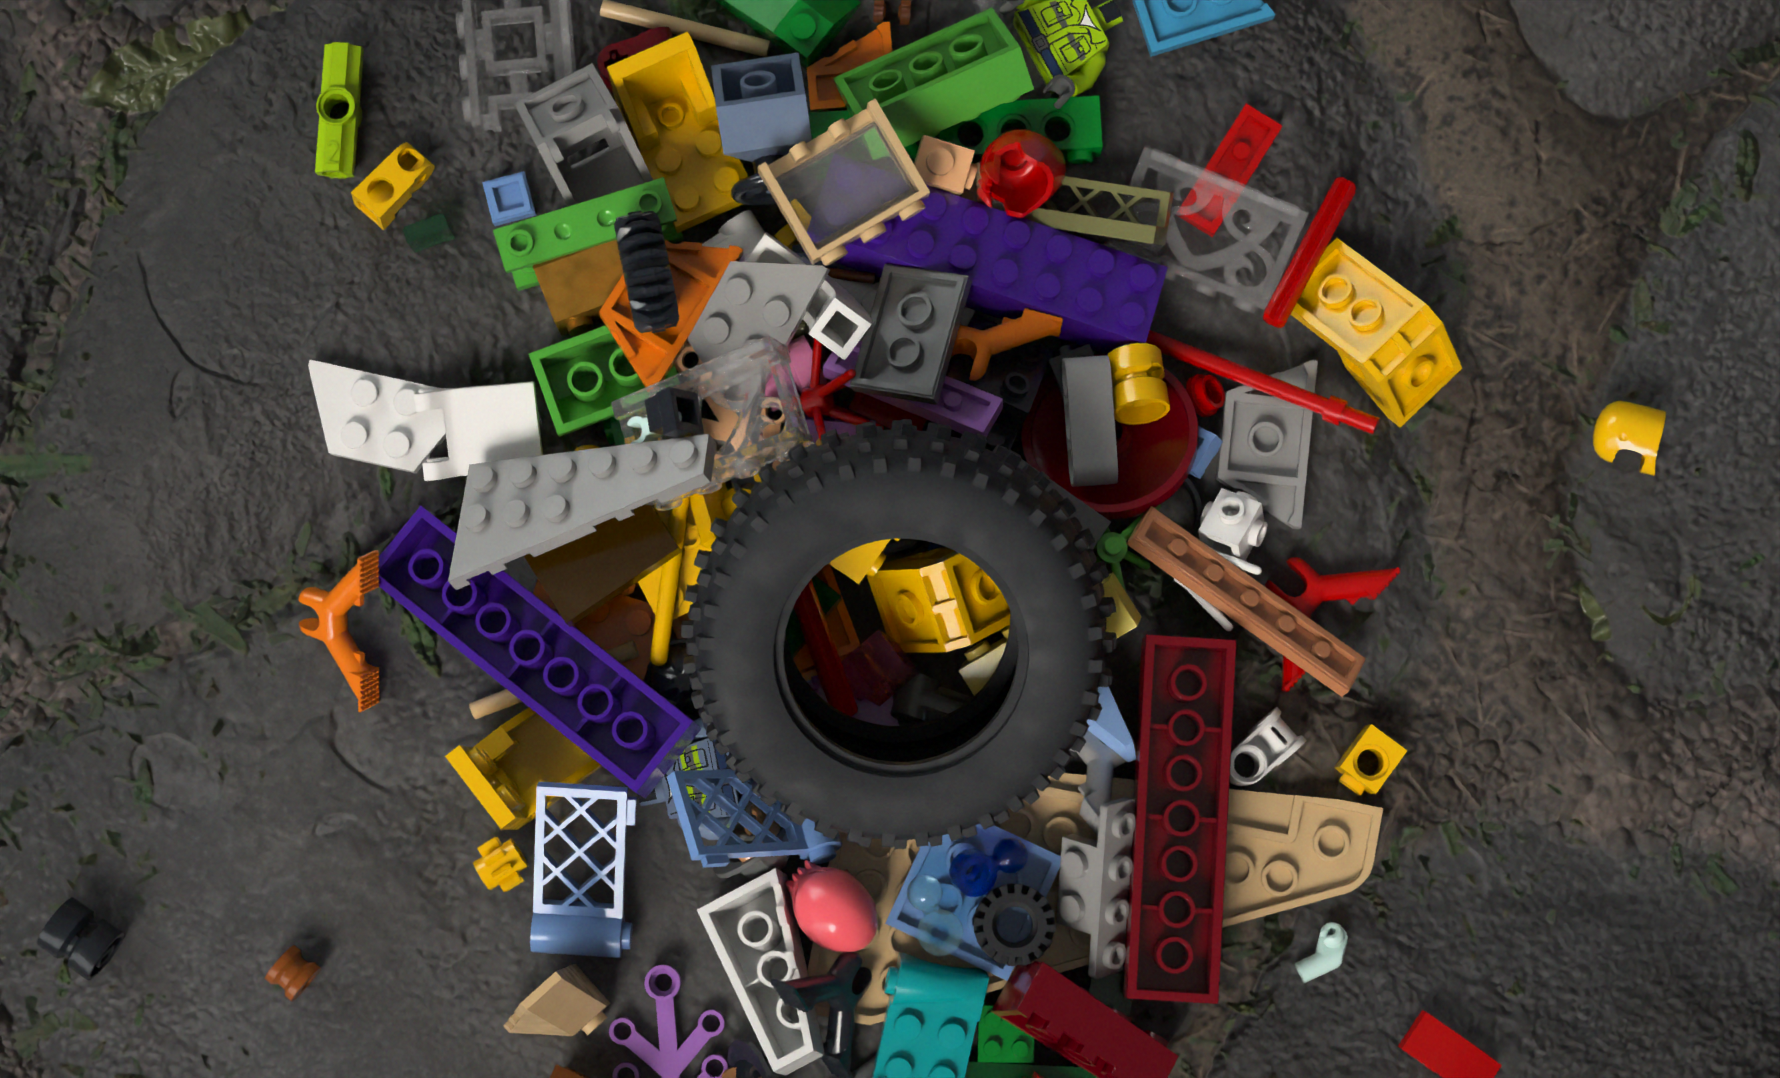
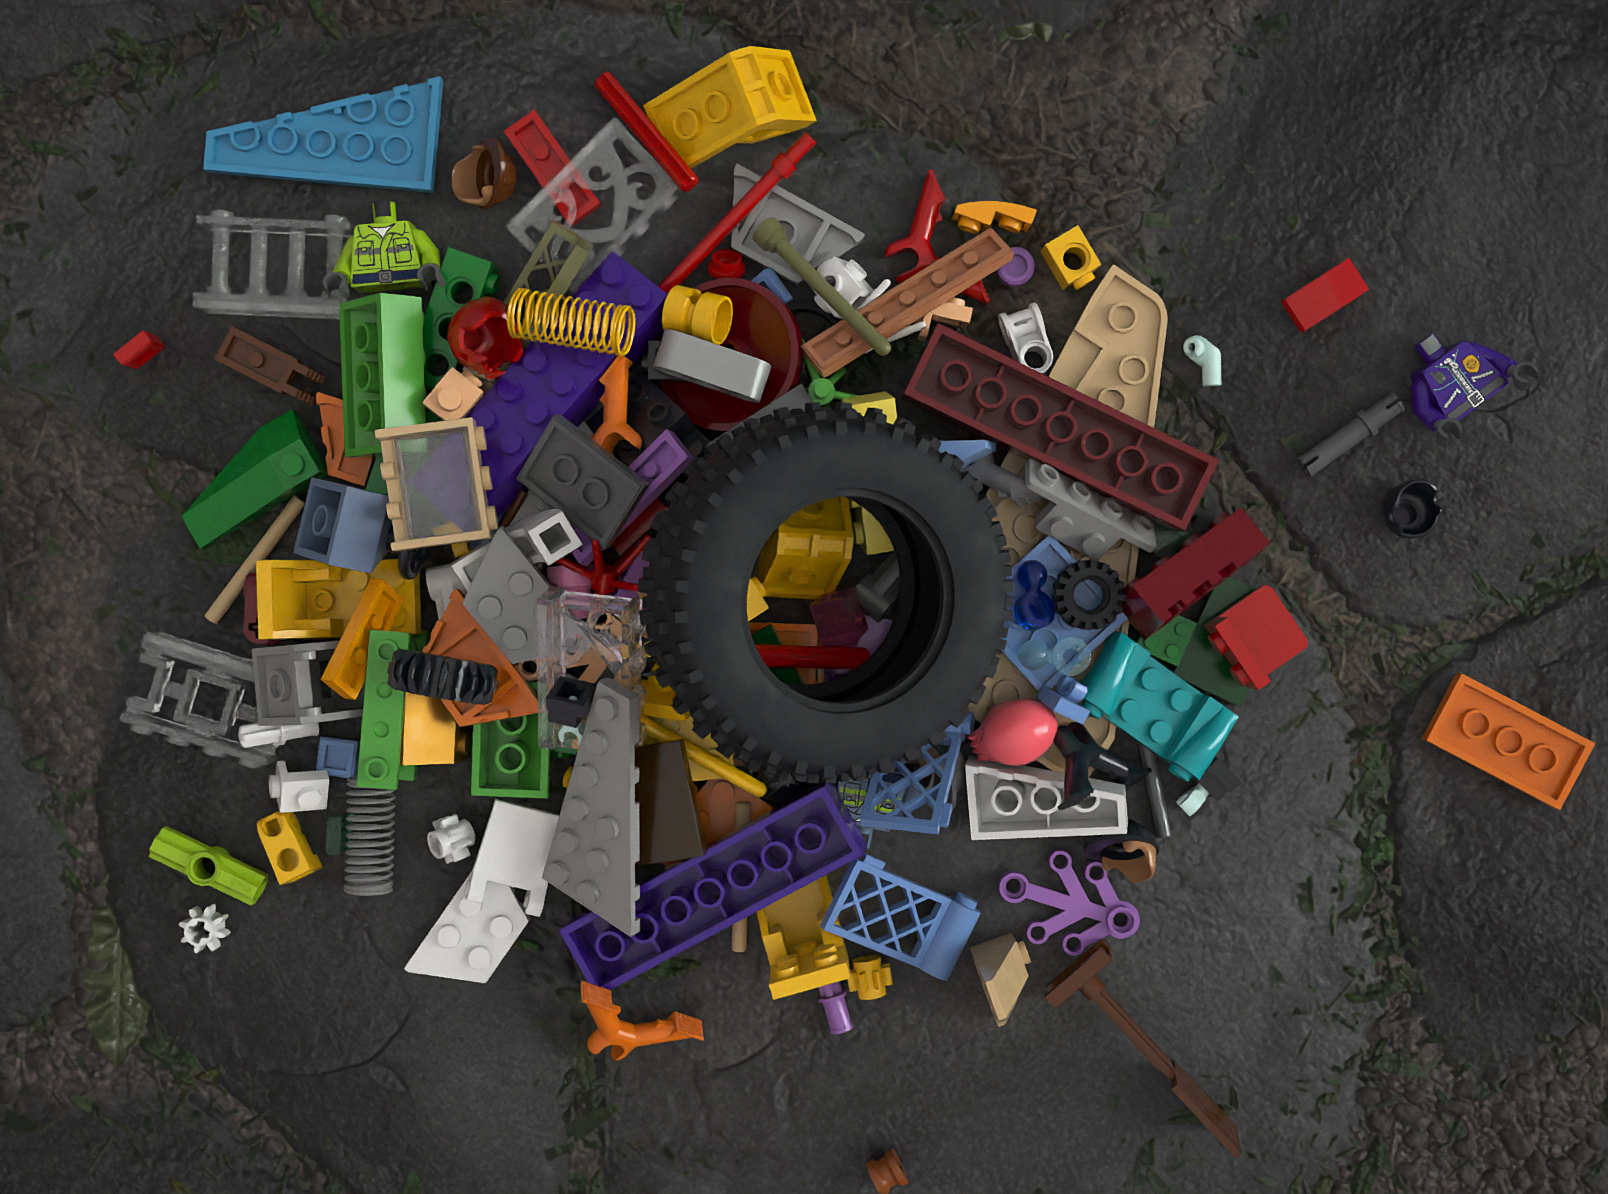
camera: 65 degrees left, 5 degrees up
none -> white gear [179,904,231,953]
none -> white axle [238,723,319,748]
none -> white bracket [269,761,329,813]
none -> light orange plate [320,578,404,700]
none -> light grey piece [343,776,396,896]
none -> white gear [427,814,475,864]
none -> piece [452,138,517,210]
none -> yellow piece [507,288,635,357]
none -> olive piece [752,217,891,356]
none -> medium lavender axle [818,981,853,1034]
none -> light nougat bracket [913,297,973,341]
none -> light orange slope [951,201,1037,234]
none -> medium lavender tile [996,247,1035,287]
none -> medium blue tile [1036,674,1090,724]

